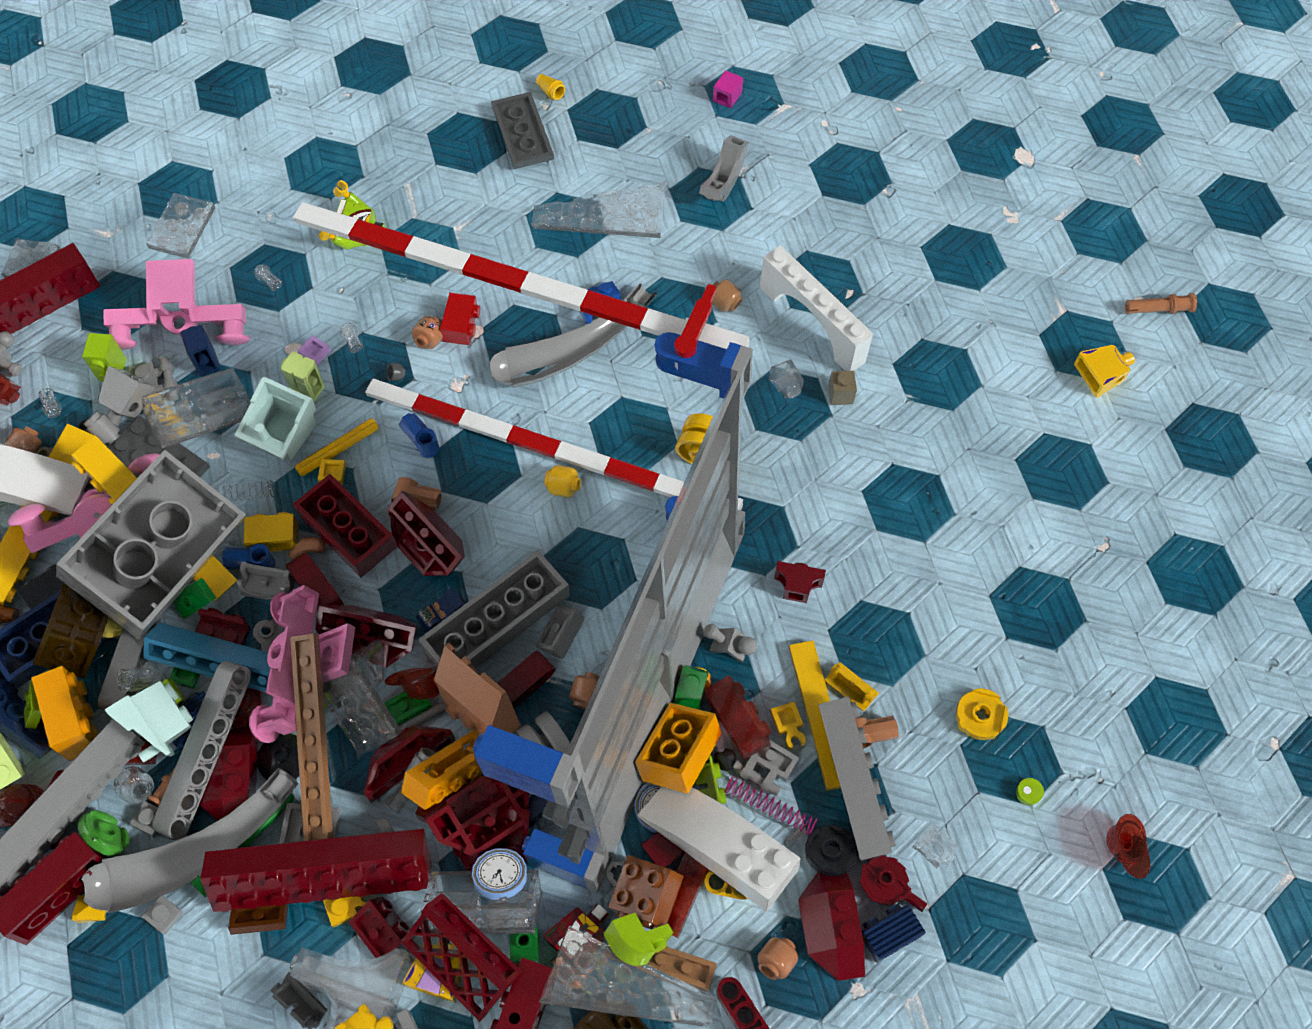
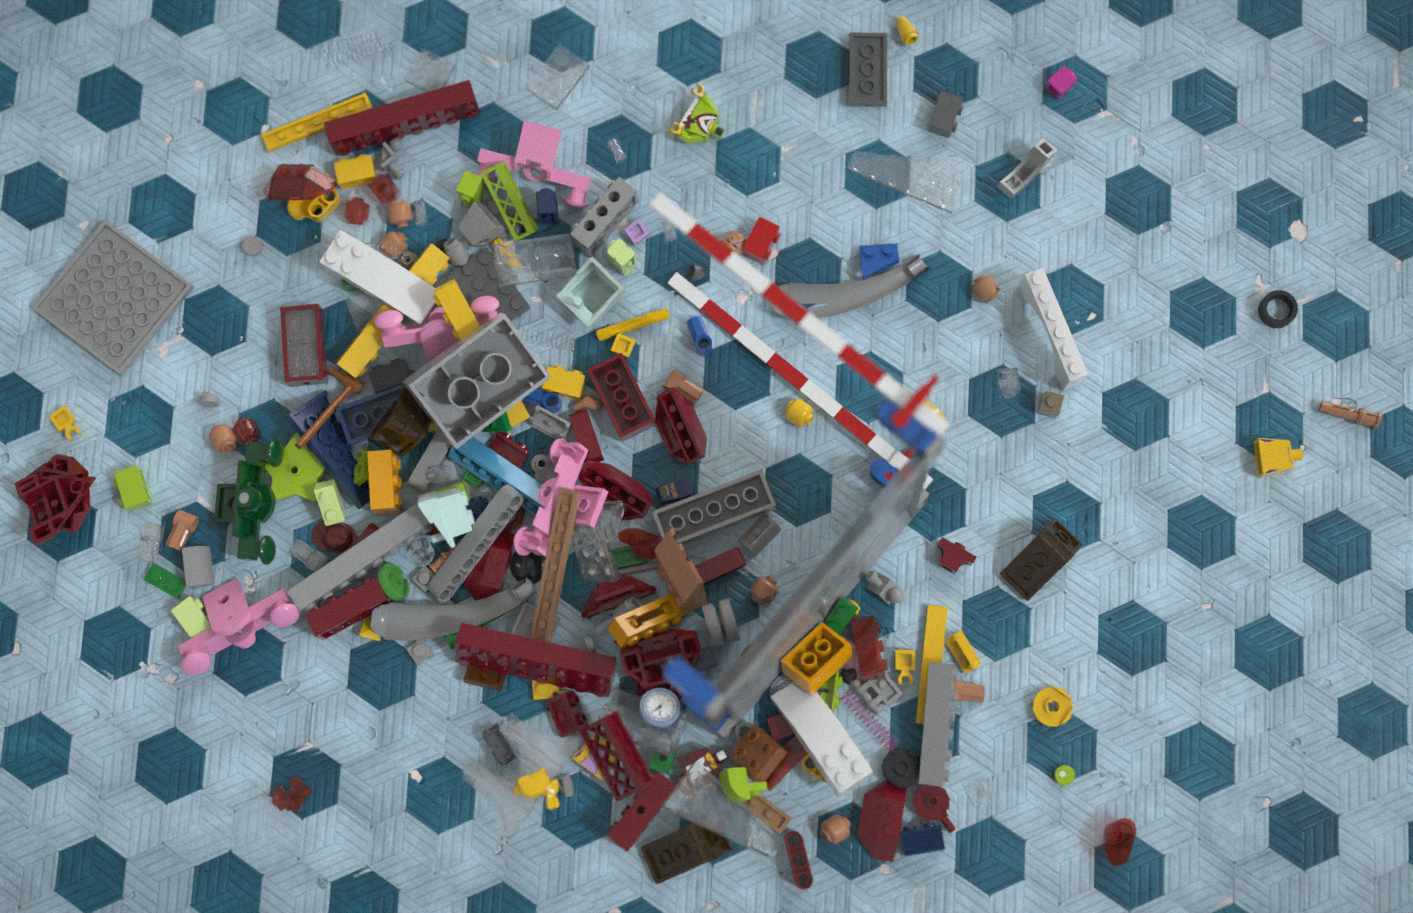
camera: 25 degrees right, 15 degrees up
none -> nougat head [386,199,413,228]
none -> lime fence [481,161,539,242]
none -> light grey brick [570,177,639,258]
none -> dark grey brick [928,91,964,138]
none -> dark brown bracket [999,518,1083,601]
none -> black tyre [1258,290,1298,329]

